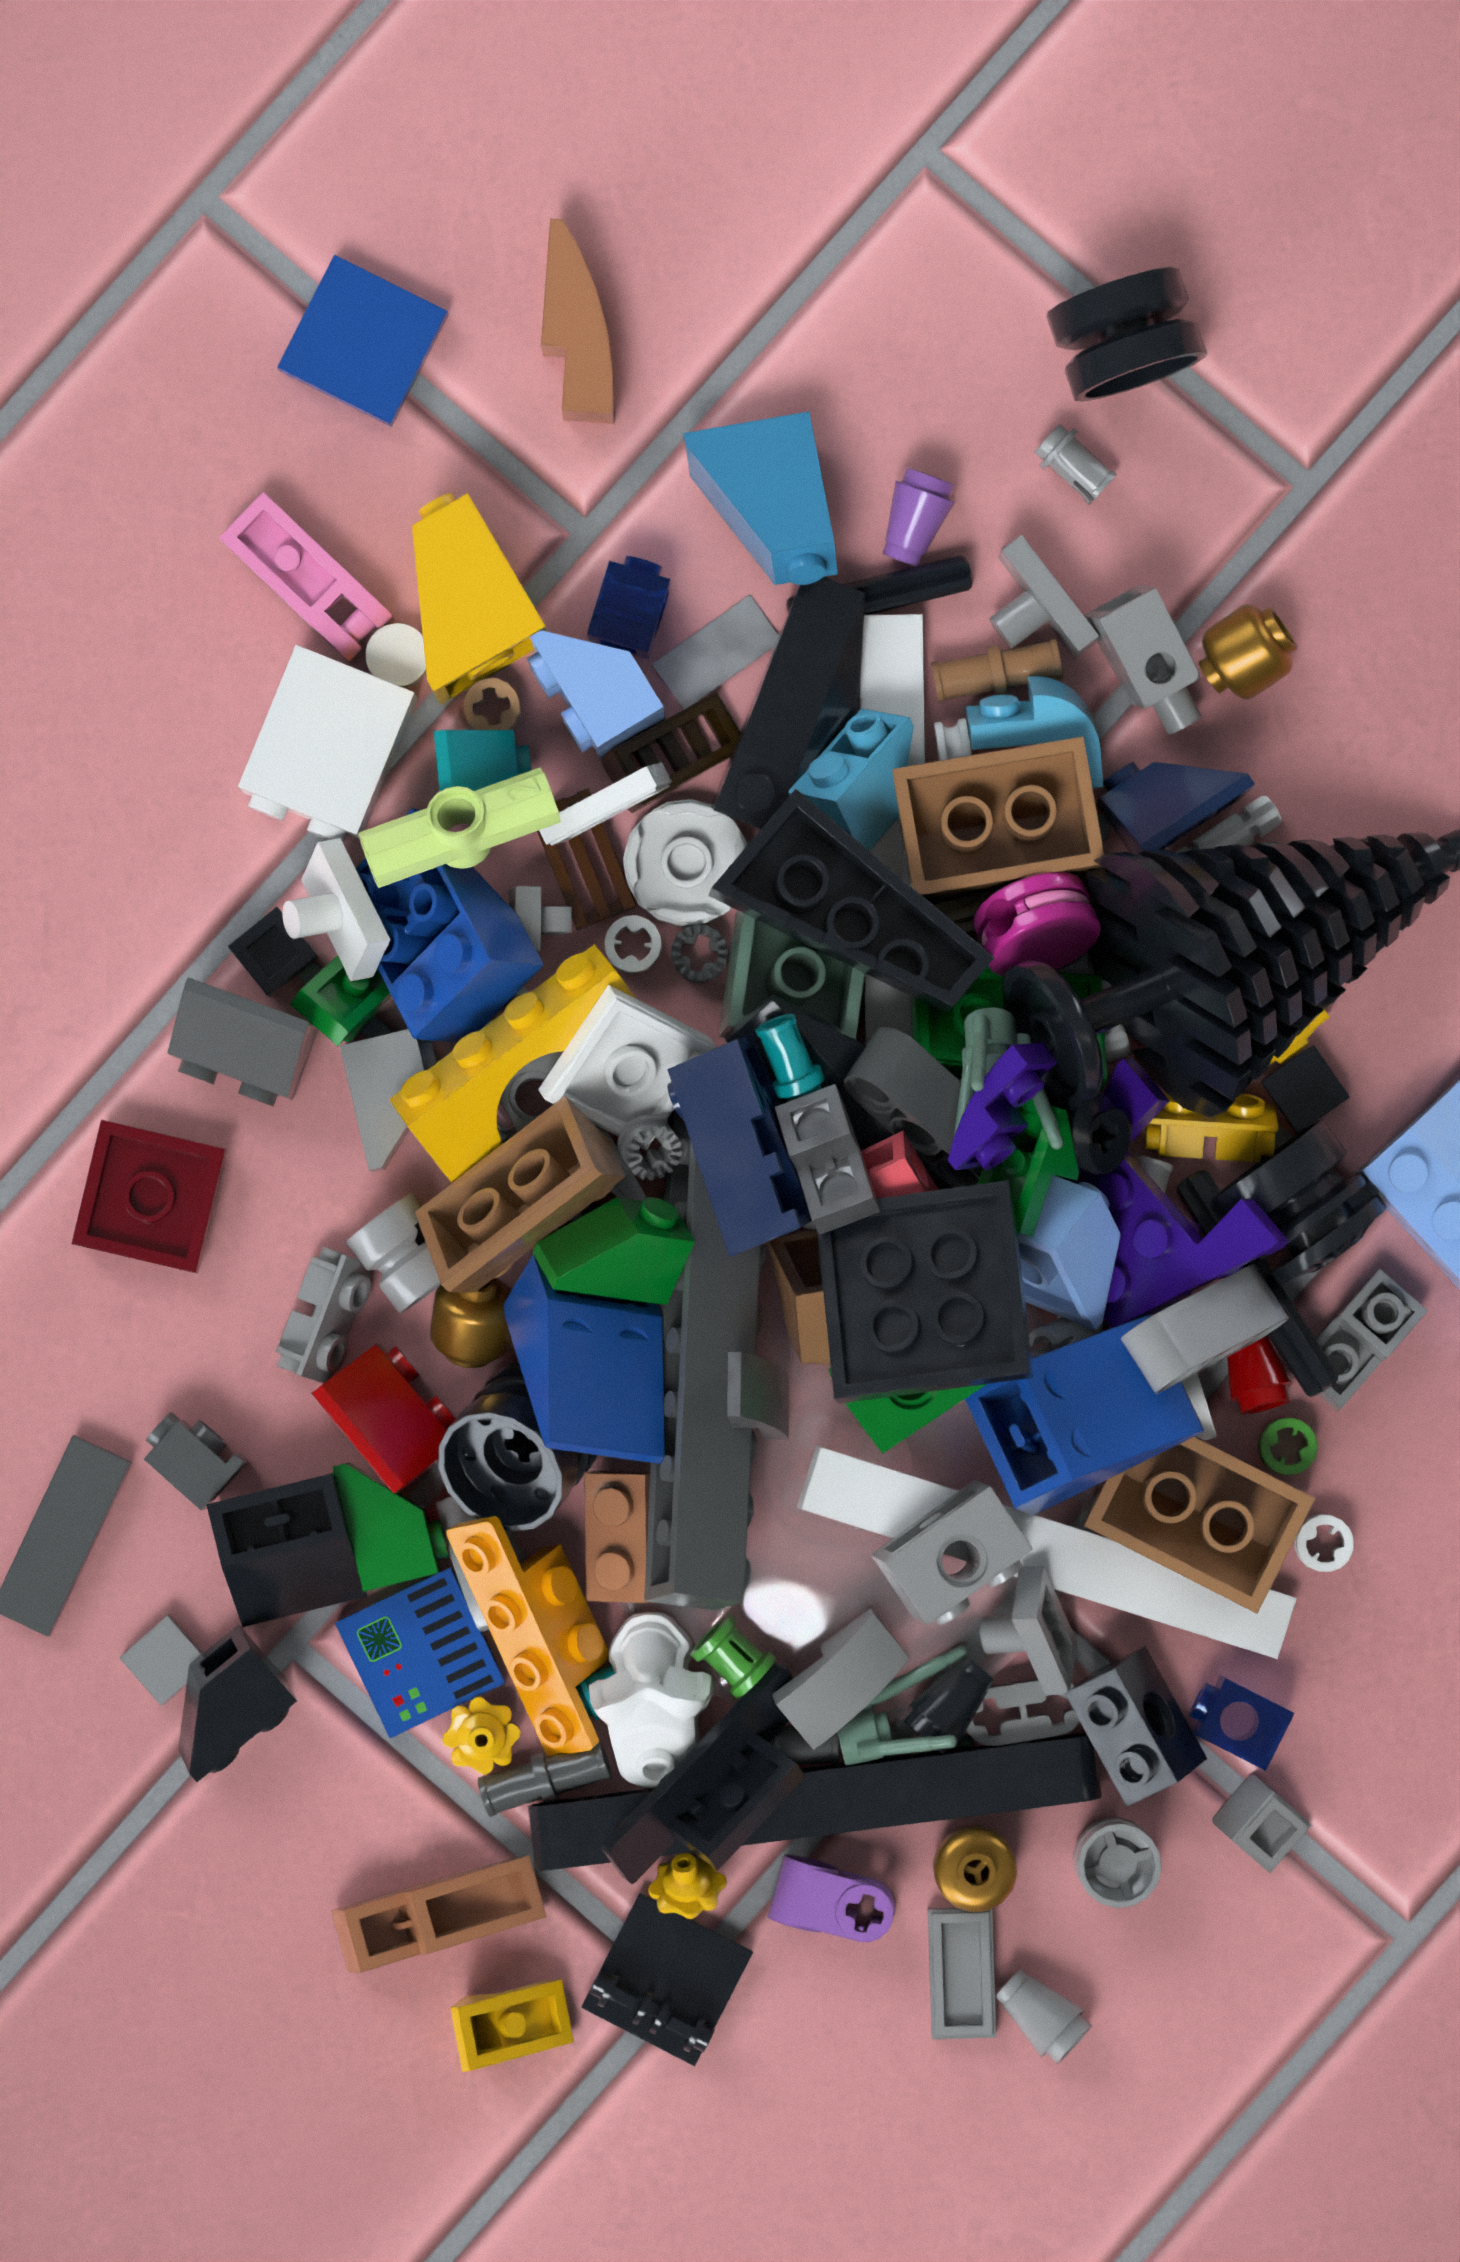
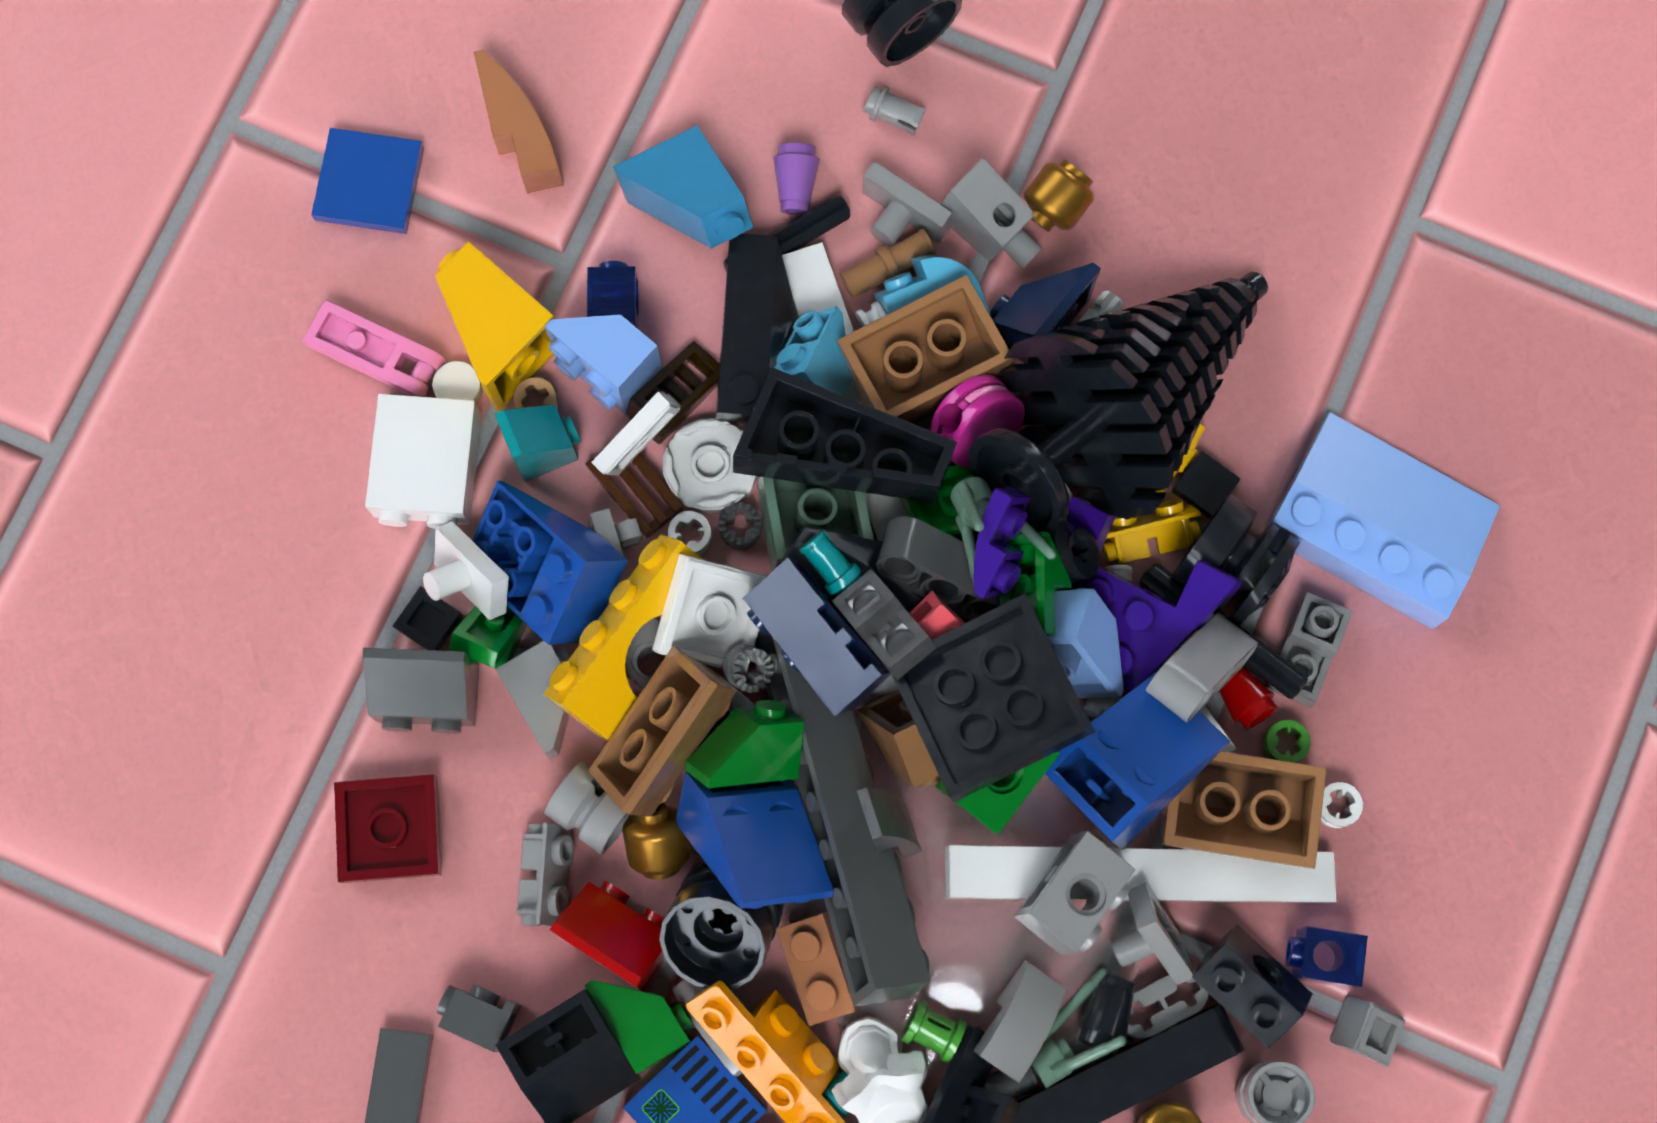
camera: 25 degrees left, 10 degrees down
yellowish green piece [358,767,561,888] -> none
flat silver sticker [652,595,779,709] -> none

